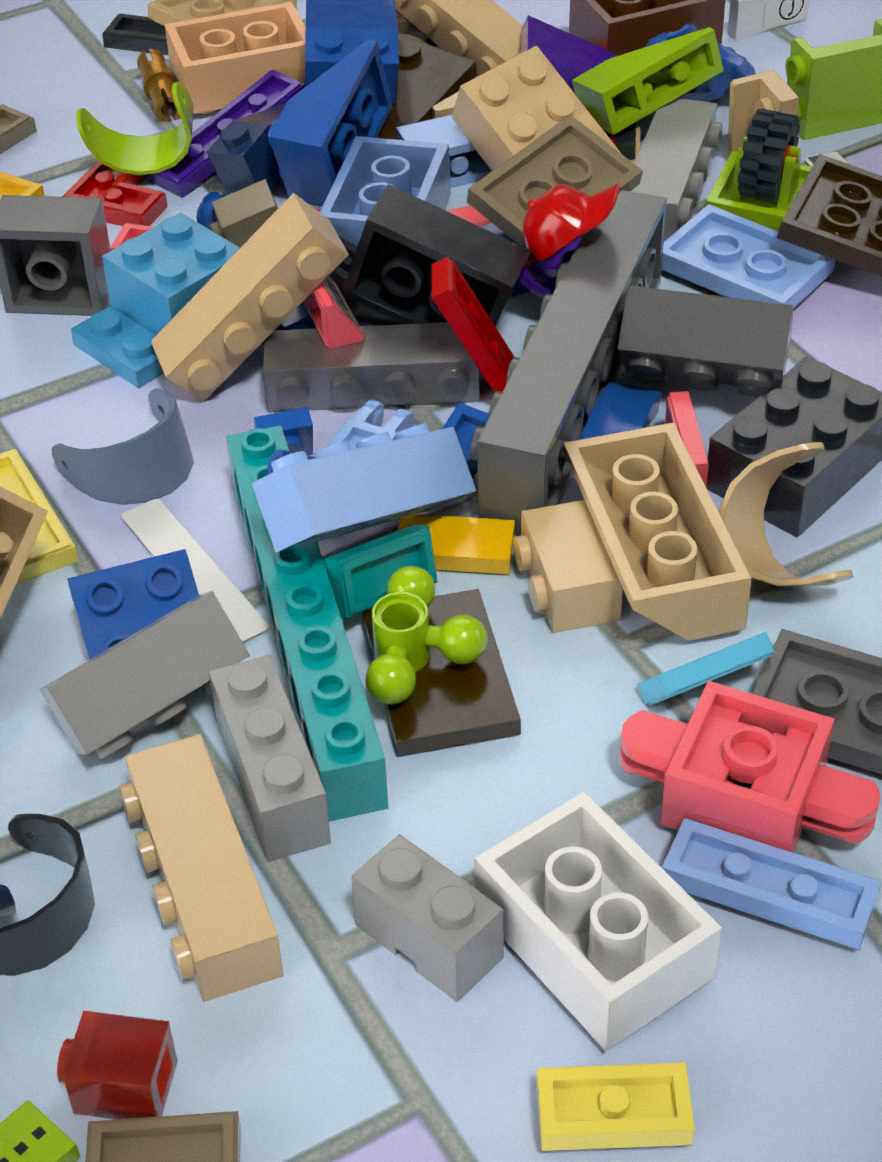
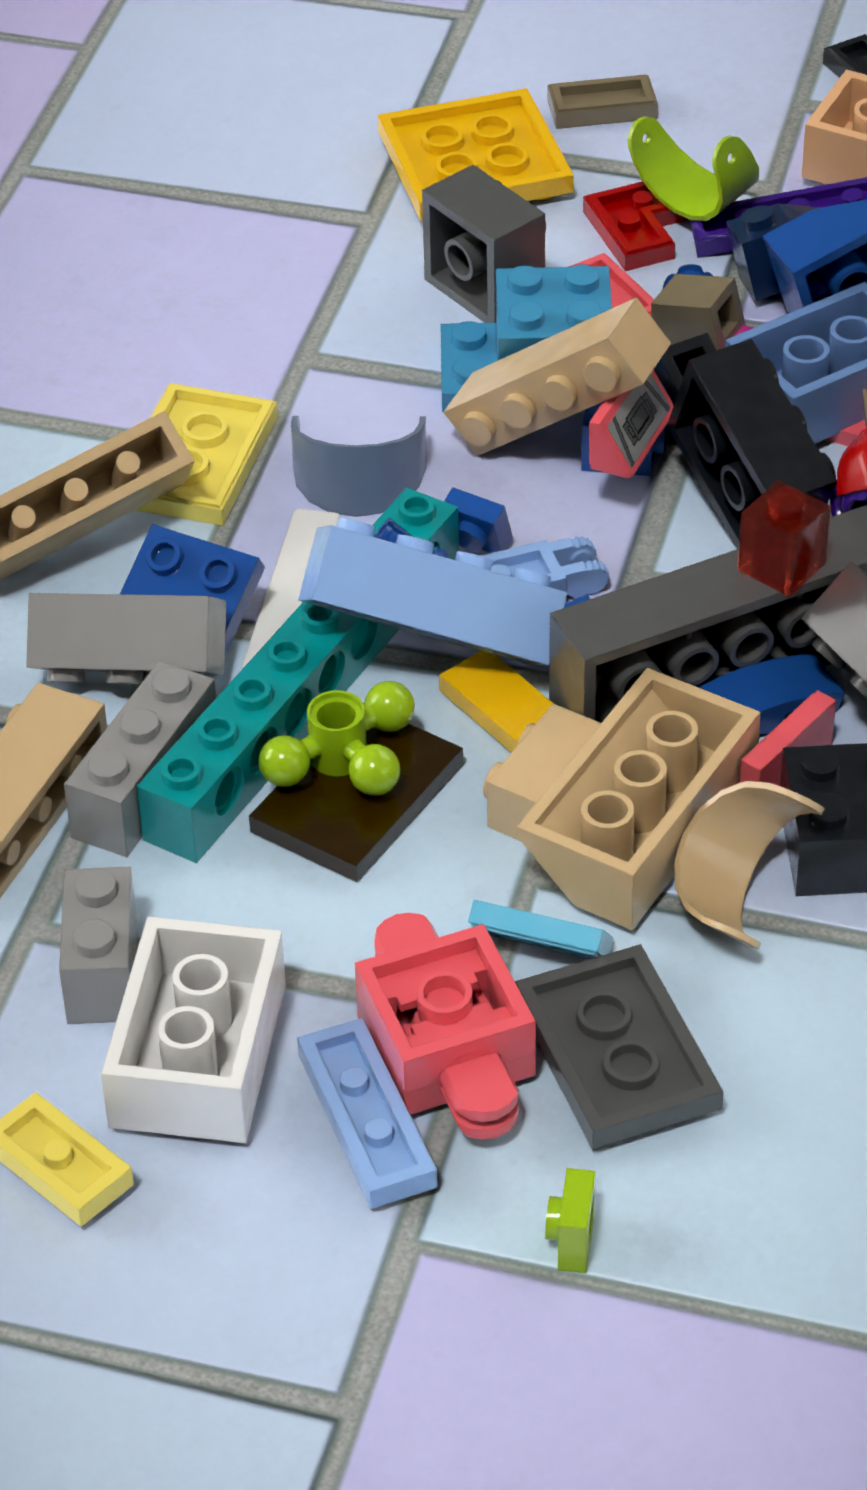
camera: 45 degrees right, 0 degrees up
pearl gold pin [137,49,180,122] -> none
flat silver brick [263,322,479,412] -> none
teal tile [325,524,438,618] -> none
red tile [432,257,515,392] -> none
none -> clear red brick [738,480,831,597]

